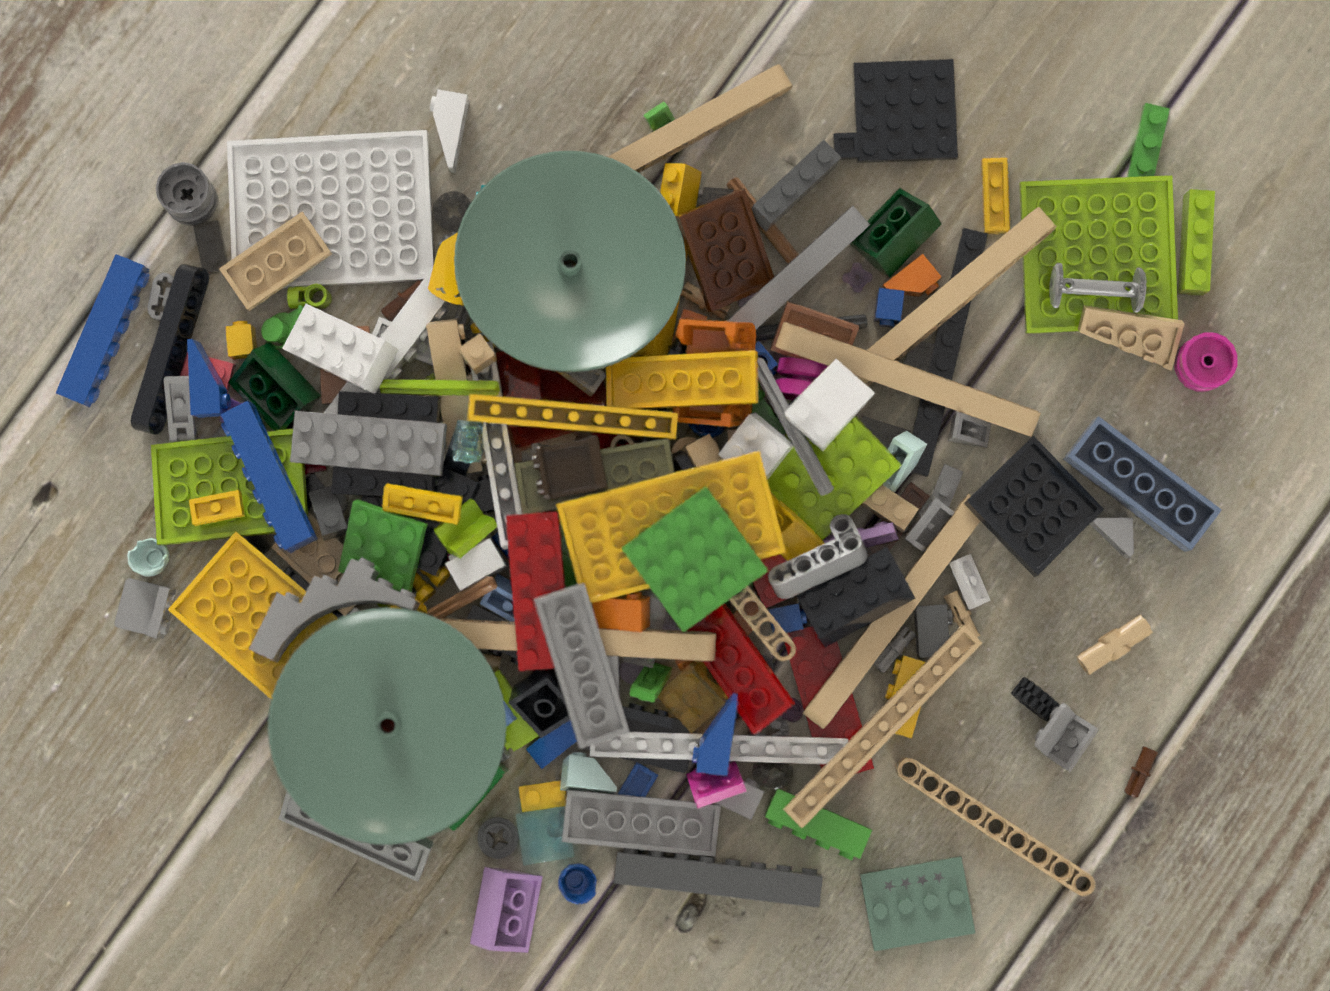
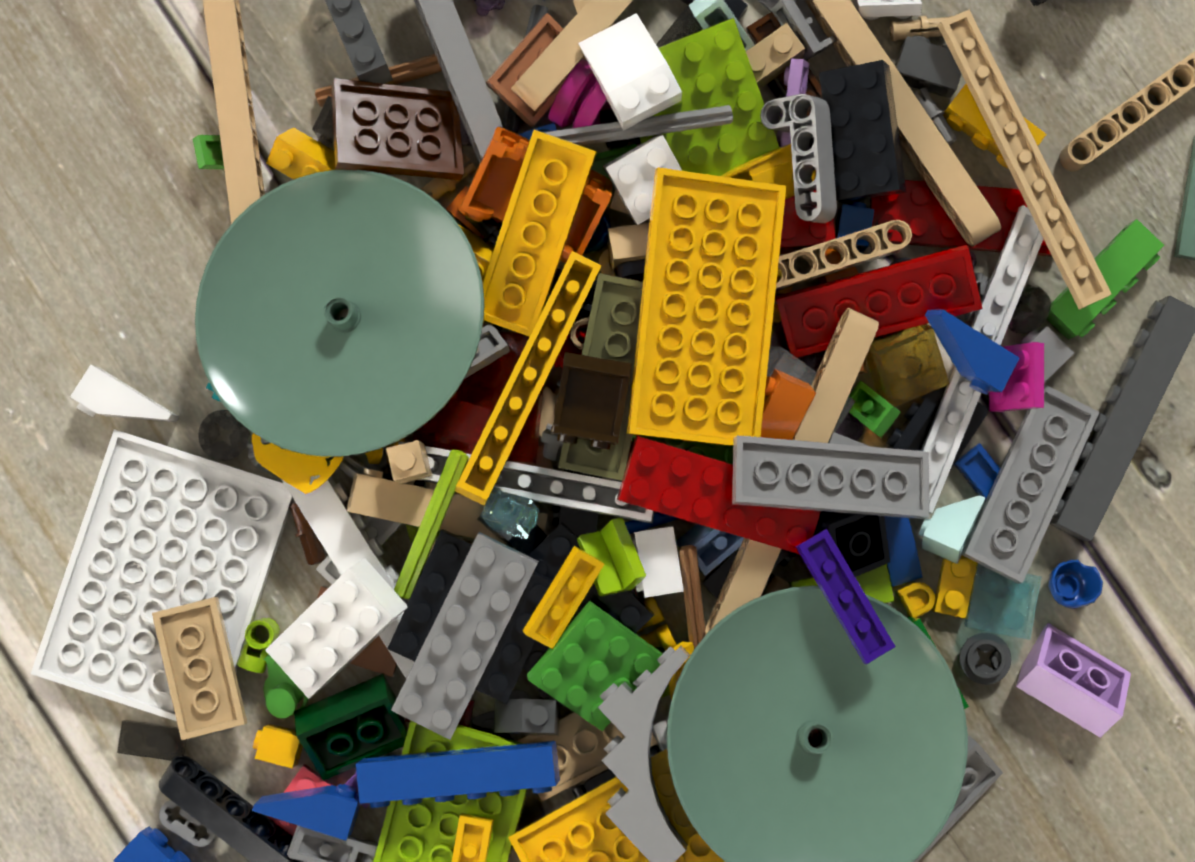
camera: 70 degrees left, 0 degrees up
flat silver wheel [156,162,218,226] -> none
bright green plate [621,486,768,632] -> none
none -> dark purple plate [796,529,896,664]
none -> yellow tile [896,582,935,618]

